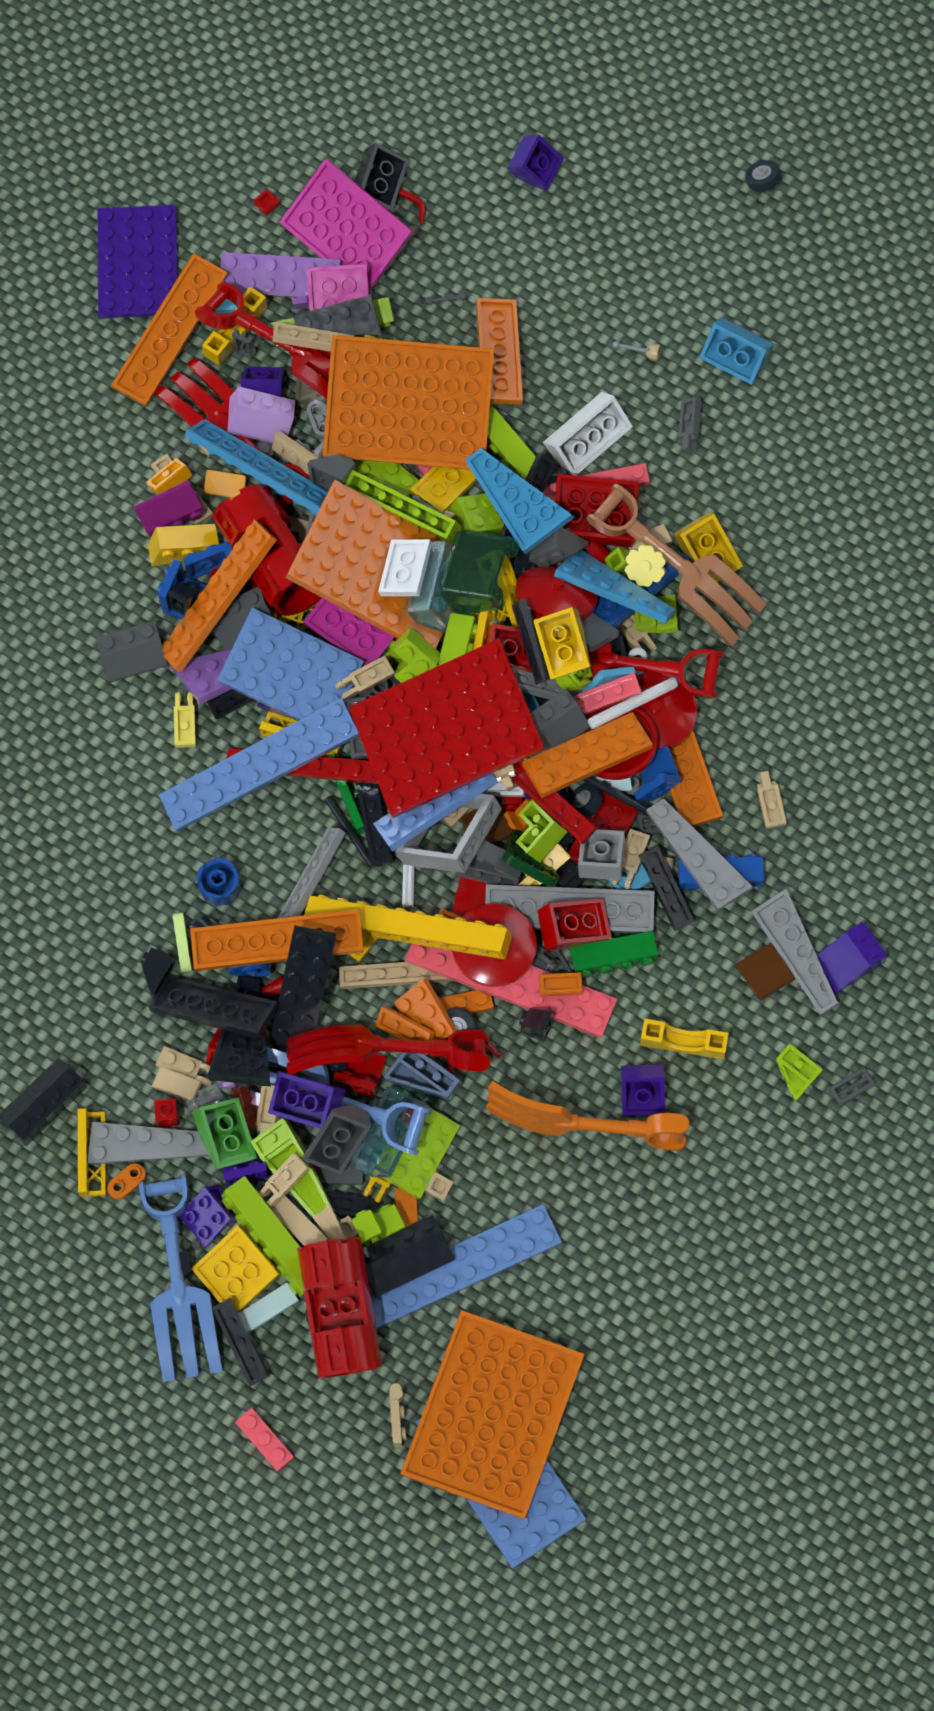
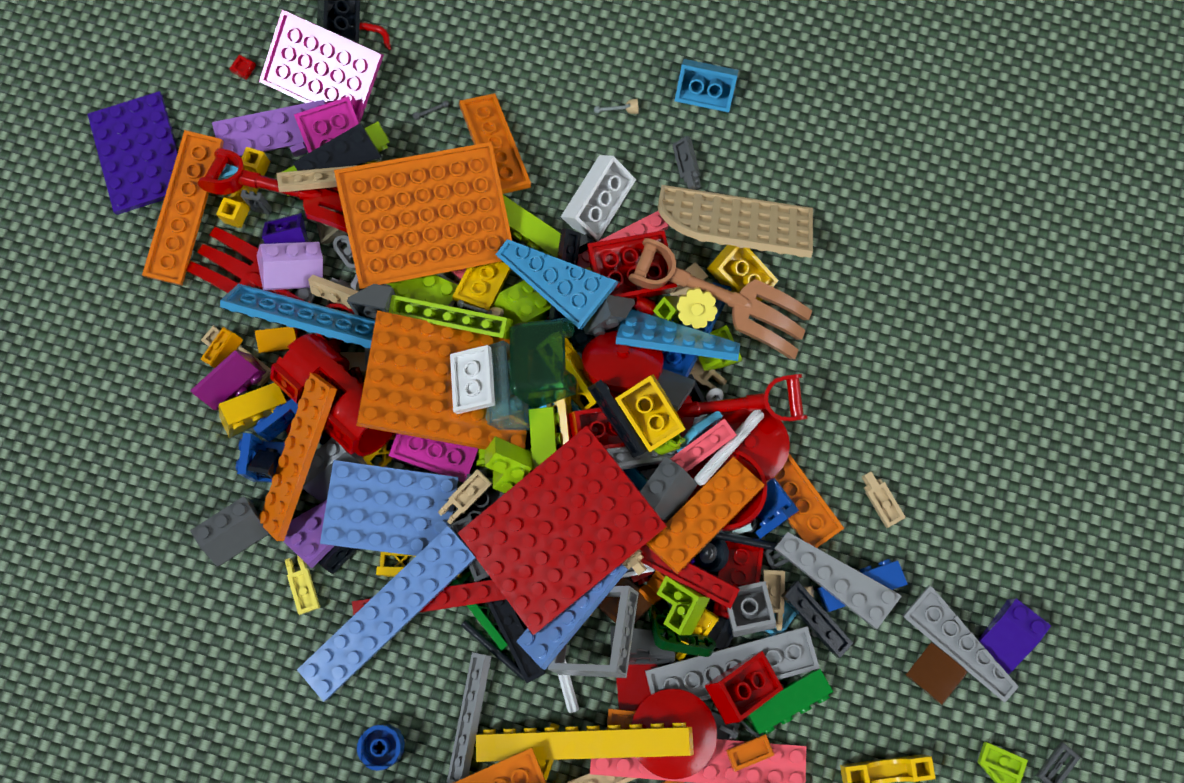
camera: 20 degrees left, 5 degrees up
none -> tan plate [658,185,813,258]

